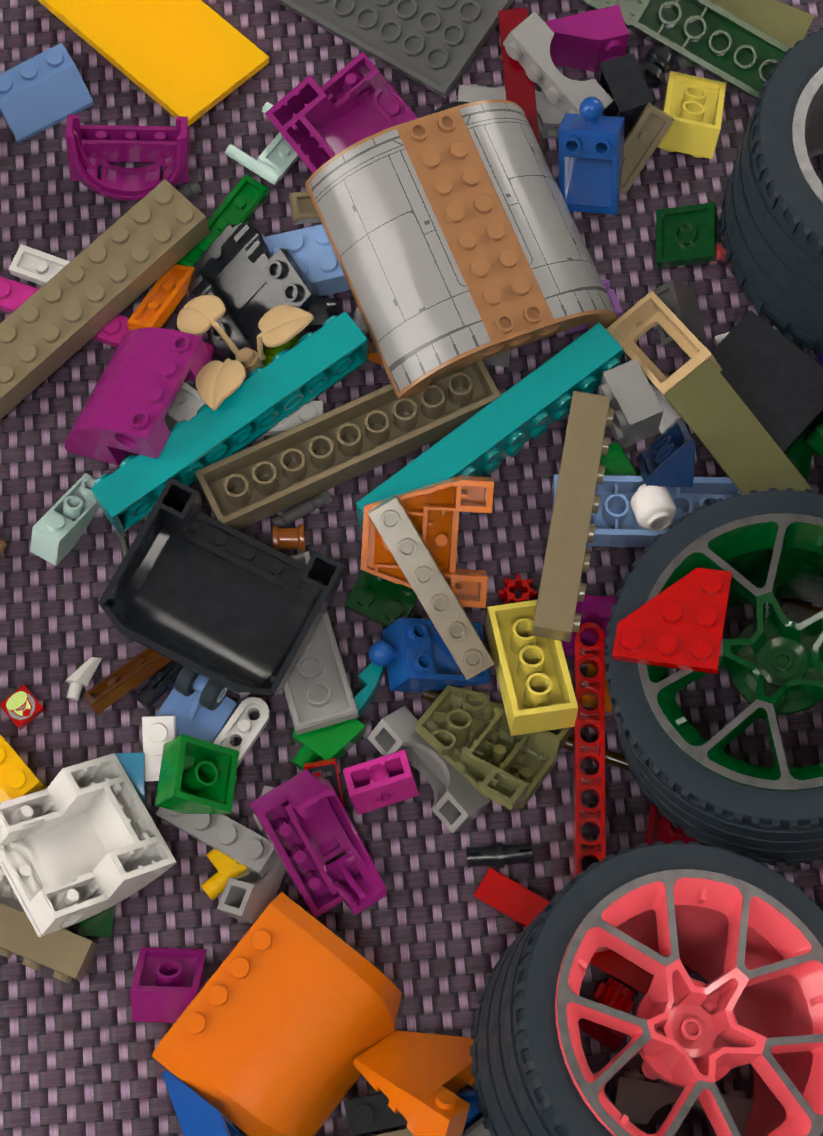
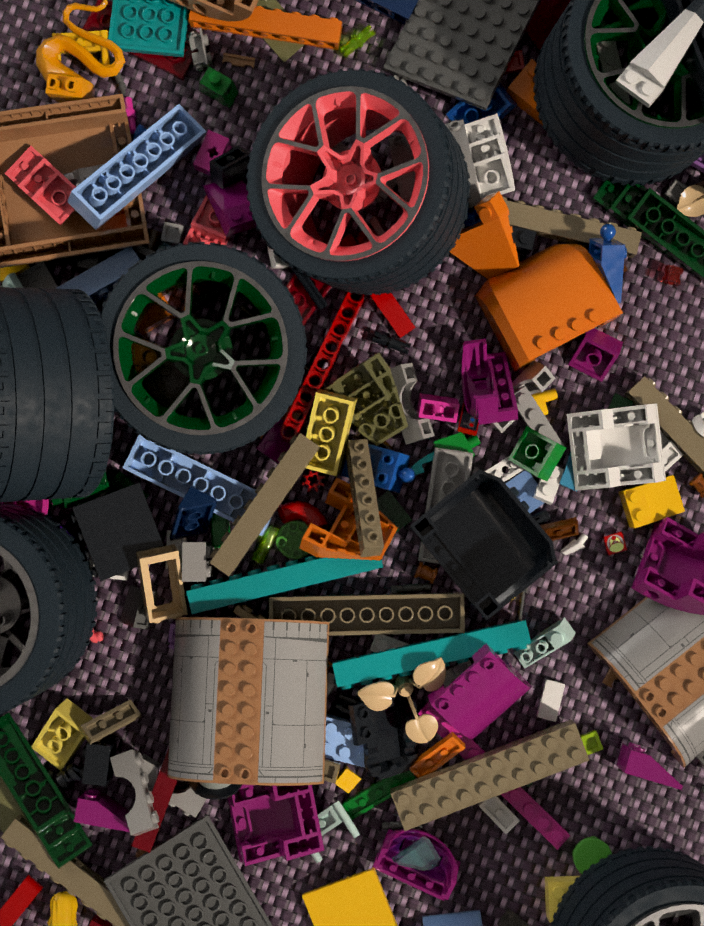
camera: 160 degrees left, 15 degrees up
blue slope [558,97,625,215] -> none
red plate [612,567,732,674] -> none
white head [630,484,677,532] -> none
dark green plate [656,202,717,268] -> none
olive window [664,359,815,495] -> none
none -> tan plate [233,604,267,619]
none -> clear neon green pin [252,525,280,564]
none -> bright green tile [276,521,309,559]
none -> red cylinder [277,501,328,530]
none -> yellow slope [335,766,361,794]
none -> clear light blue slope [391,836,441,871]
none -> white tile [536,679,565,722]

